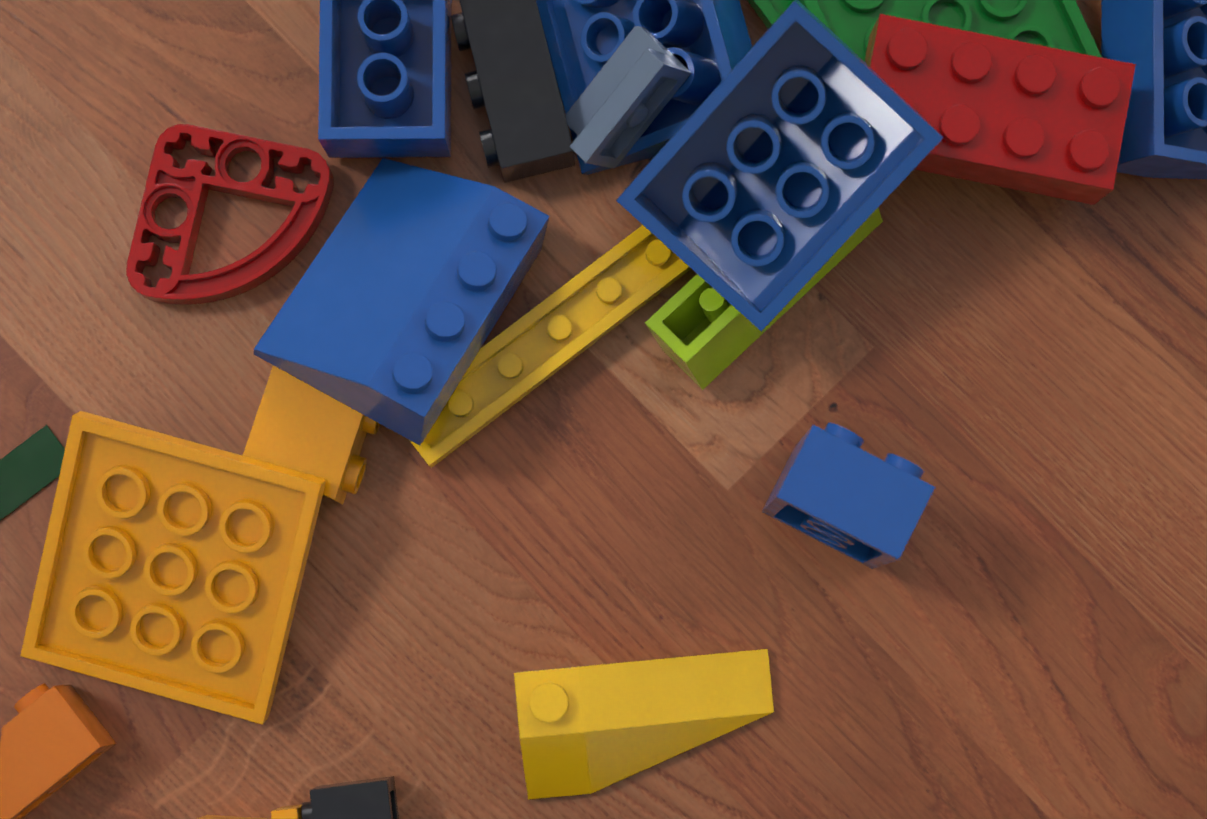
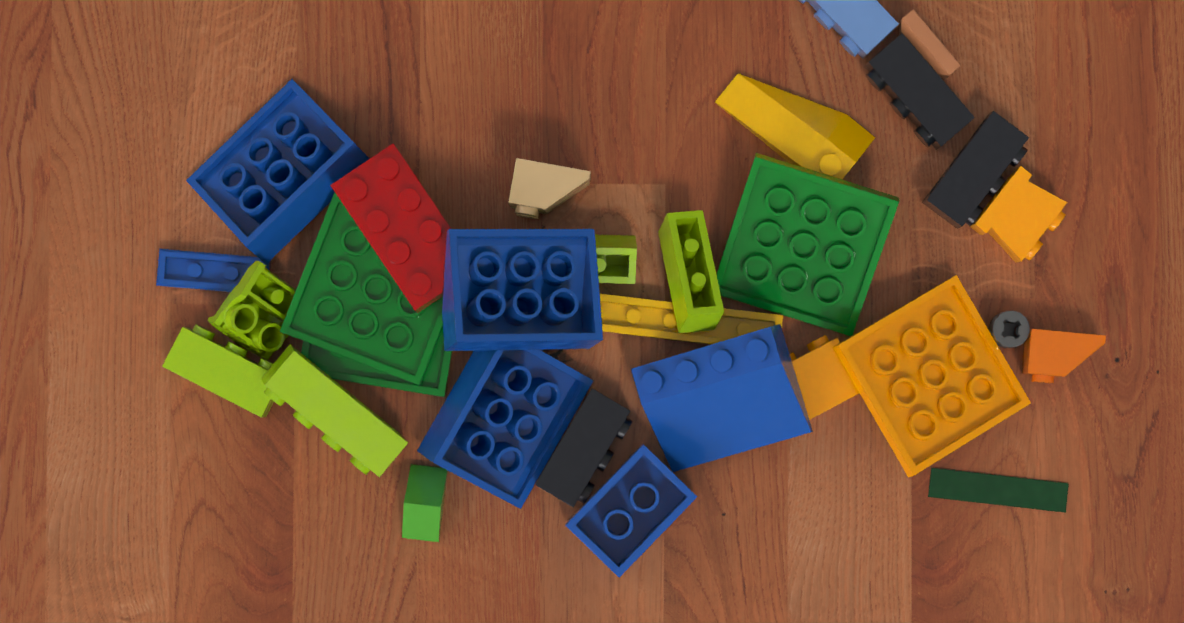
camera: 135 degrees left, 5 degrees up
red beam [126,124,334,305] -> none
sand blue panel [565,26,691,169] -> none
blue brick [762,422,935,569] -> none
none -> tan slope [508,158,591,219]
none -> lime brick [658,210,724,333]
none -> green plate [716,153,899,336]
none -> dark grey wheel [988,311,1030,348]

